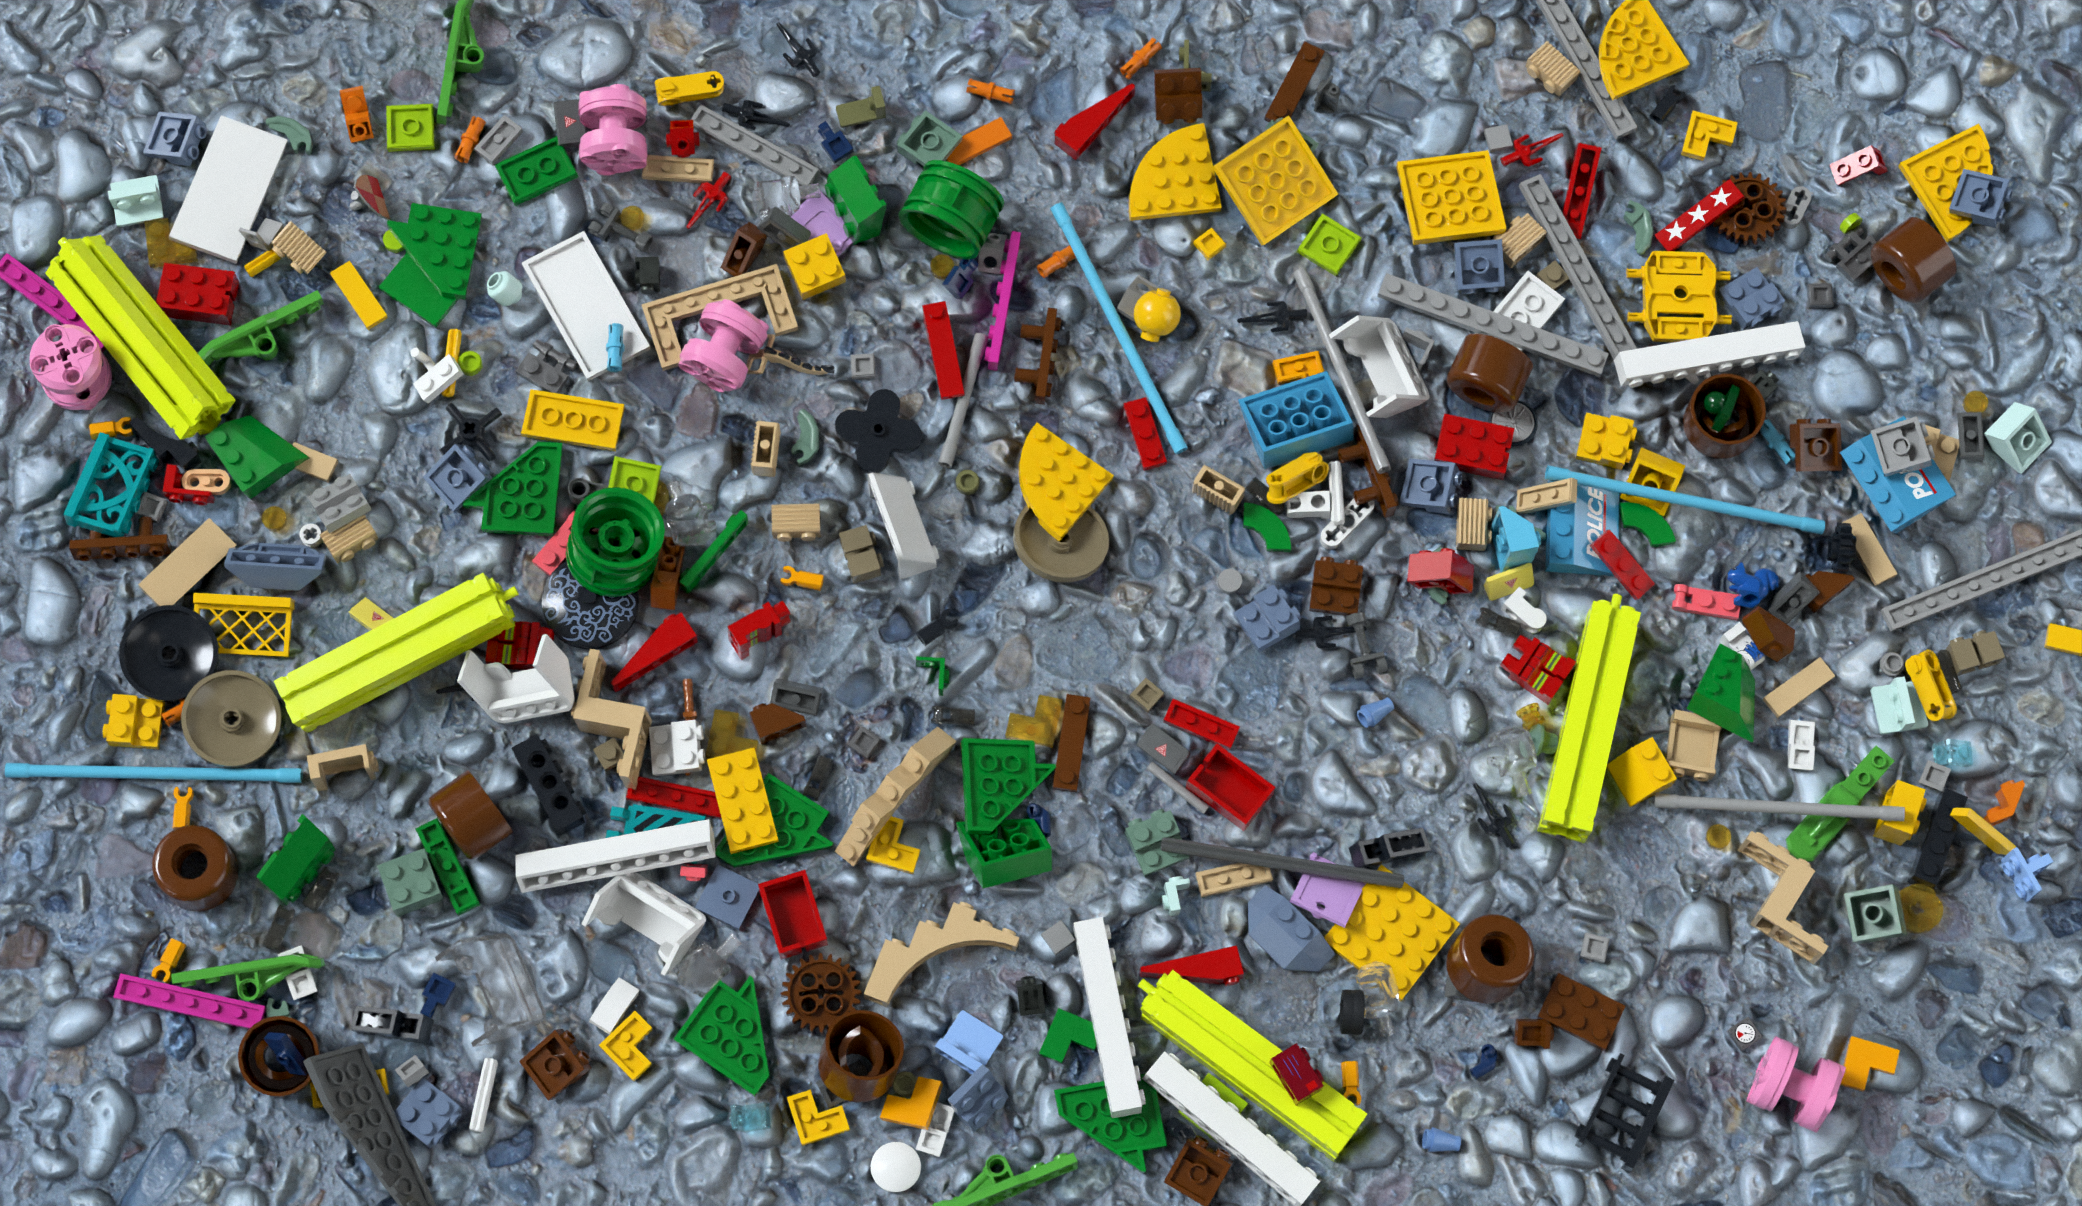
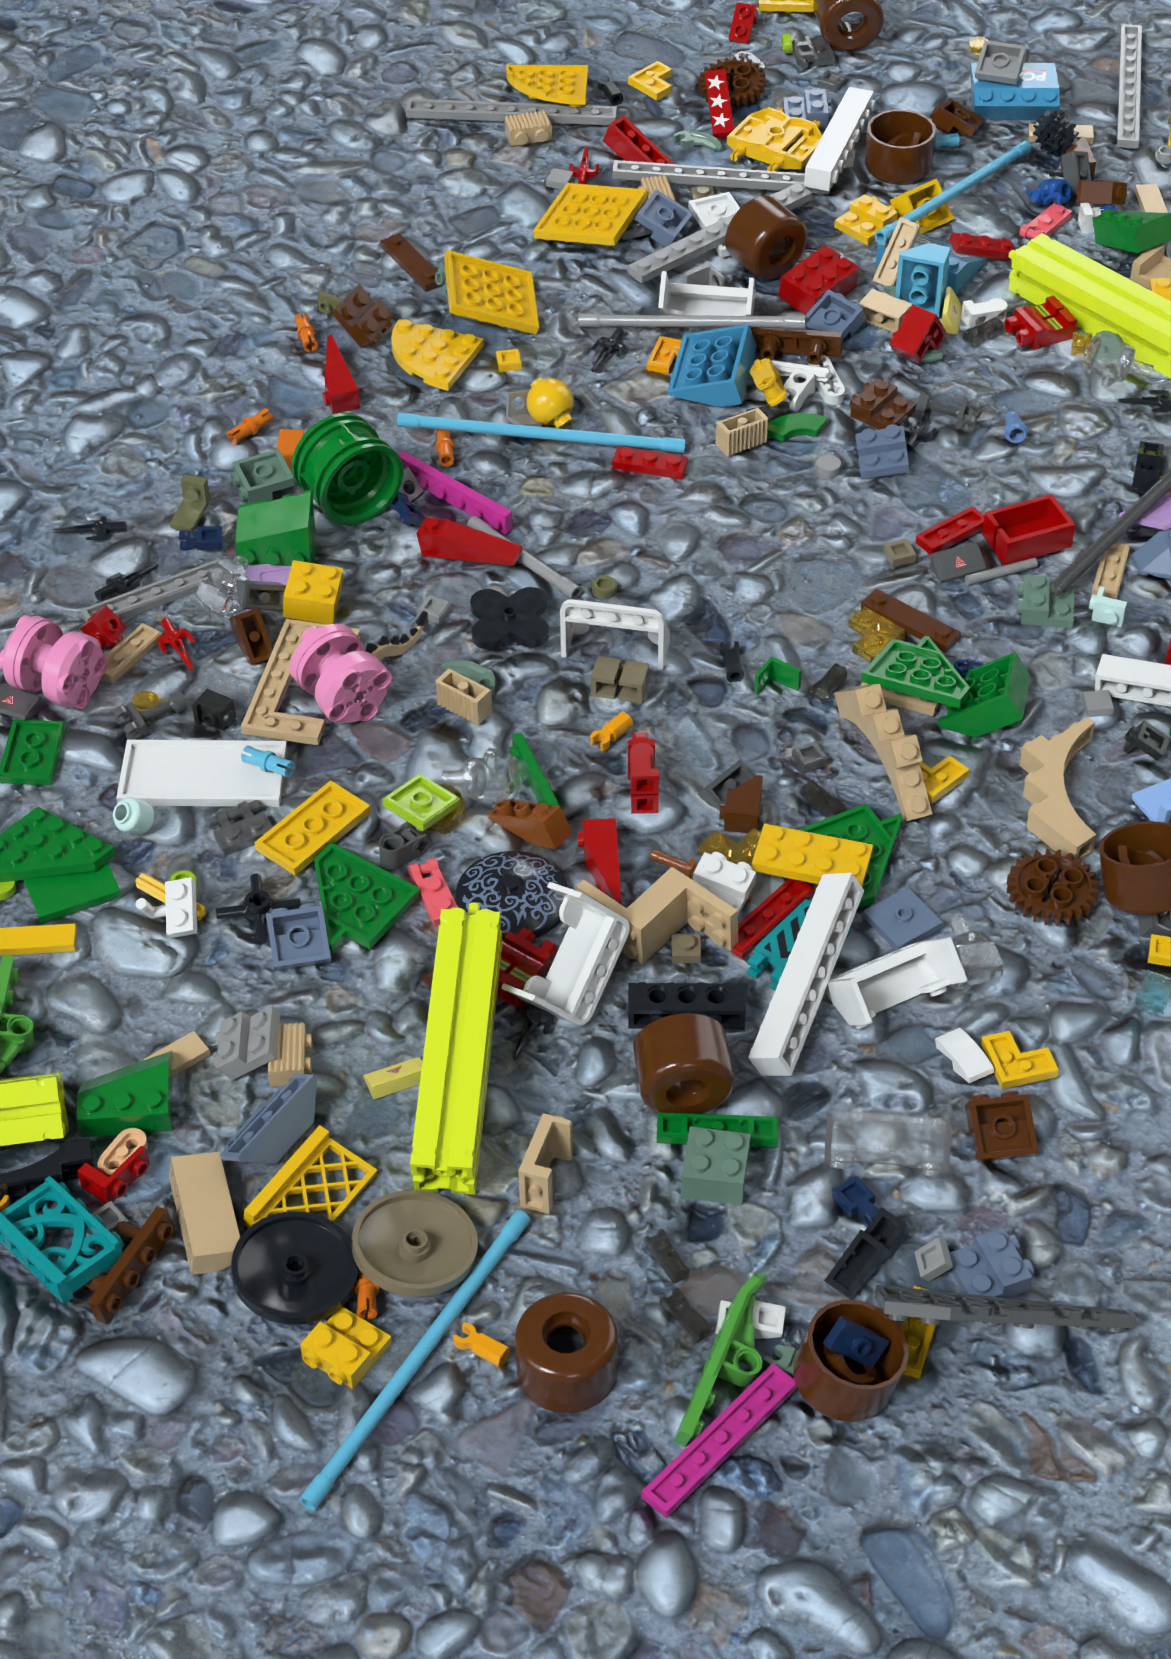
camera: 55 degrees left, 25 degrees down
light orange bar [151,938,186,984] -> none
green wedge [256,814,336,906] -> none
clear yellow tile [262,506,287,532] -> none
white bush [300,524,322,548] -> none
white axle [469,1058,498,1132] -> none
green wheel [565,487,665,597] -> none
yellow piece [654,71,724,106] -> none
green wing [674,976,770,1097] -> none
coral plate [680,863,708,881] -> none
red piece [758,870,828,960] -> none
tan brick [771,504,821,542] -> none
clear yellow tile [930,254,954,279] -> none
dark tan dish [1013,506,1109,582] -> none
reddish brown plate [1014,308,1061,405] -> none
yellow plate [1019,422,1114,542] -> none
lime tile [1297,213,1362,276] -> none
dark grey hinge [1314,75,1341,113] -> none
green tile [1619,502,1676,547] -> none
dark green tile [1704,385,1740,432] -> none
light aqua slope [1984,402,2052,474] -> none

